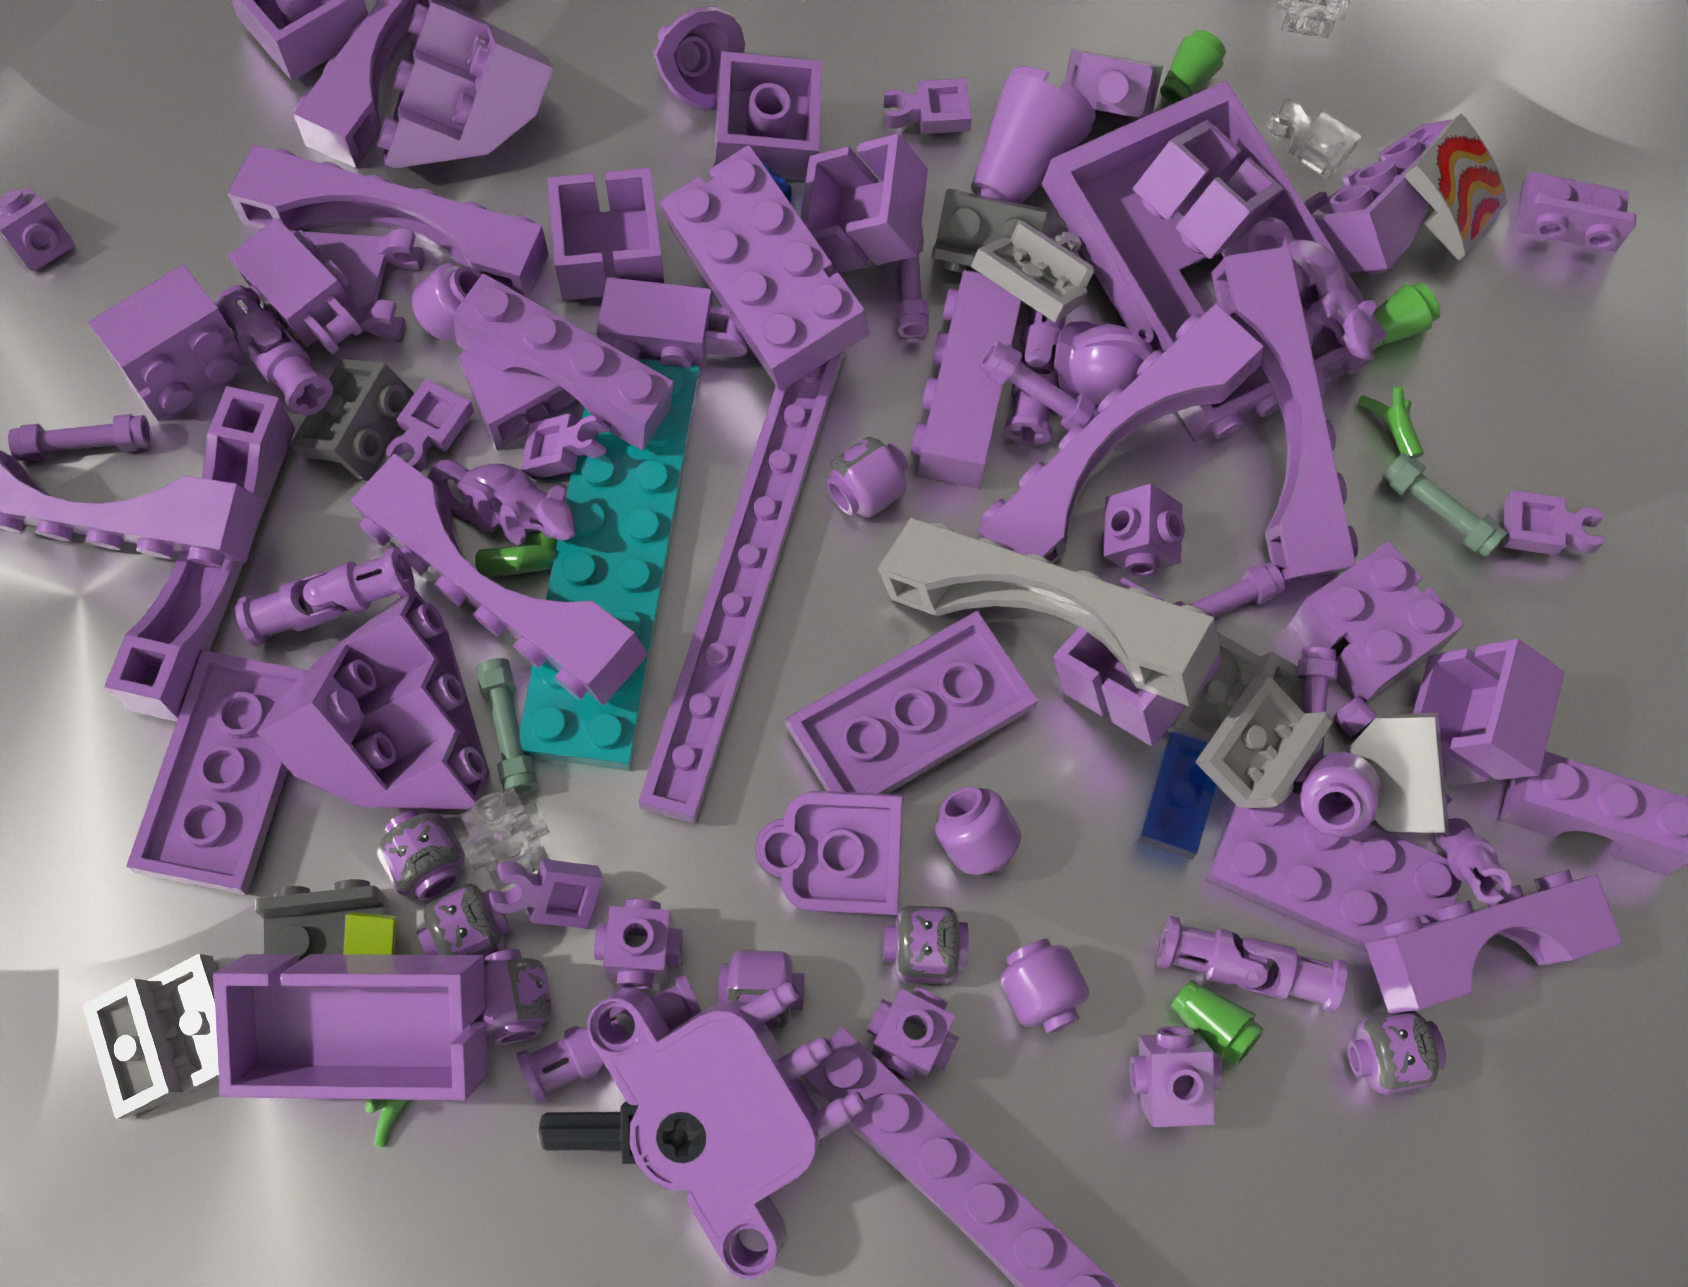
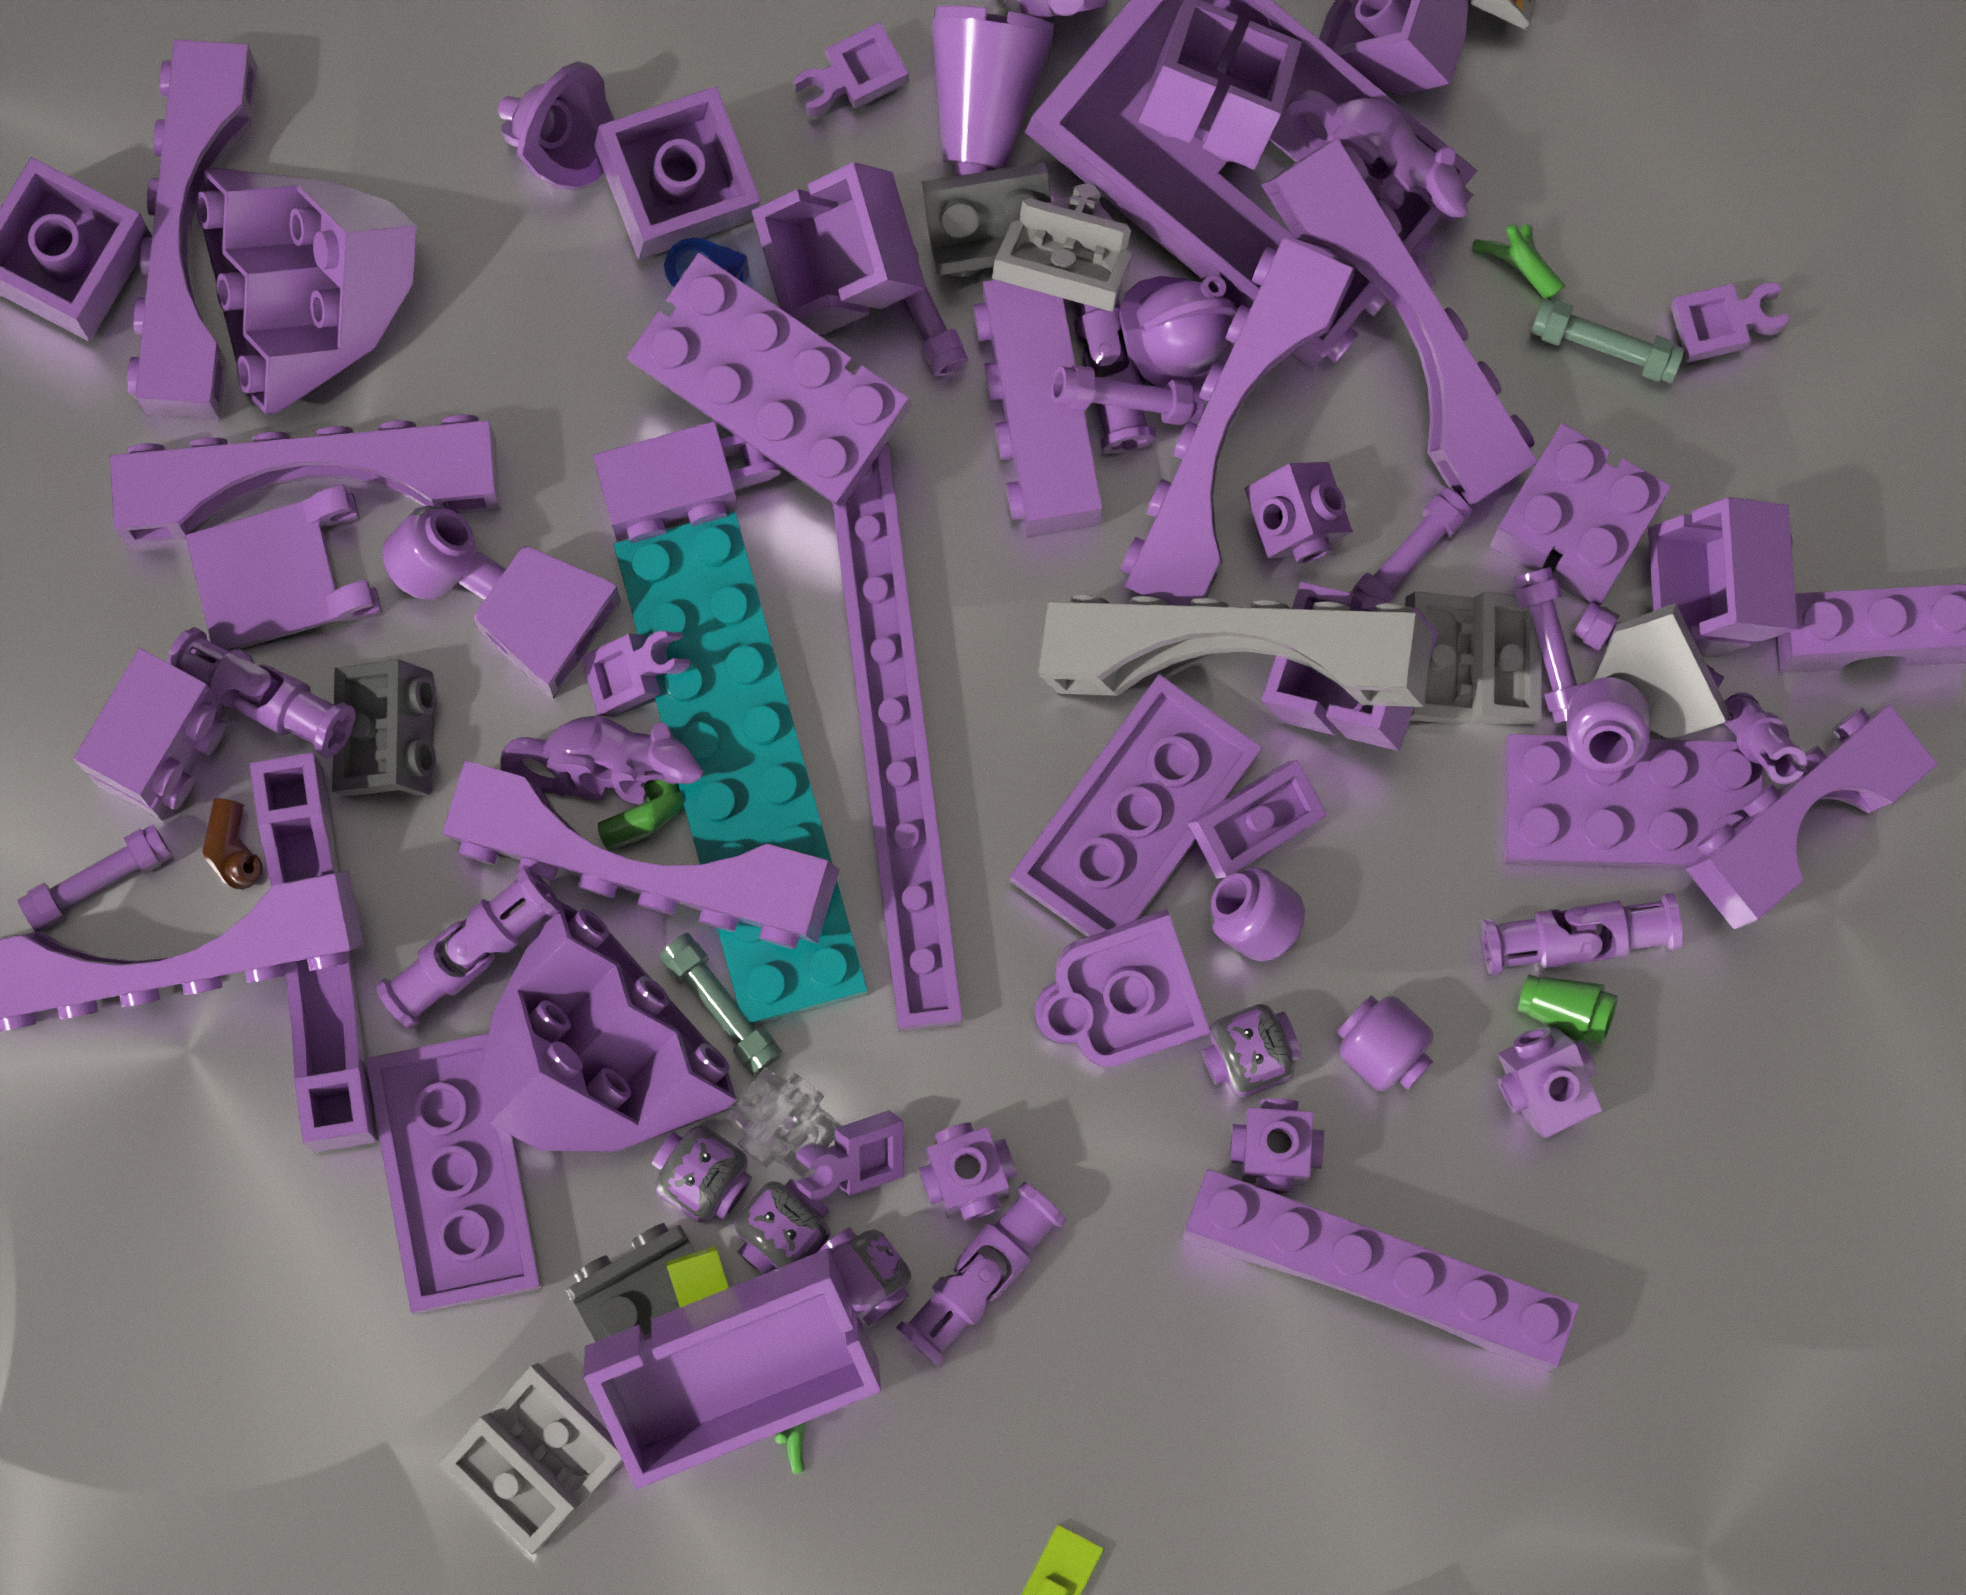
camera: 20 degrees left, 10 degrees up
medium lavender brick [227,218,363,354] -> none
medium lavender plate [386,378,474,473] -> none
medium lavender arch [453,273,673,451] -> none
medium lavender piece [538,982,866,1279] -> none
medium lavender piece [547,167,665,301] -> none
medium lavender head [718,950,805,1031] -> none
medium lavender head [826,437,909,518] -> none
clear blue plate [1137,731,1217,860] -> none
light grey bracket [1195,675,1333,808] -> none
head [1348,1010,1446,1095] -> none
bright green cone [1374,283,1440,347] -> none
none -> reddish brown arm [202,798,263,890]
none -> medium lavender plate [1187,760,1327,879]

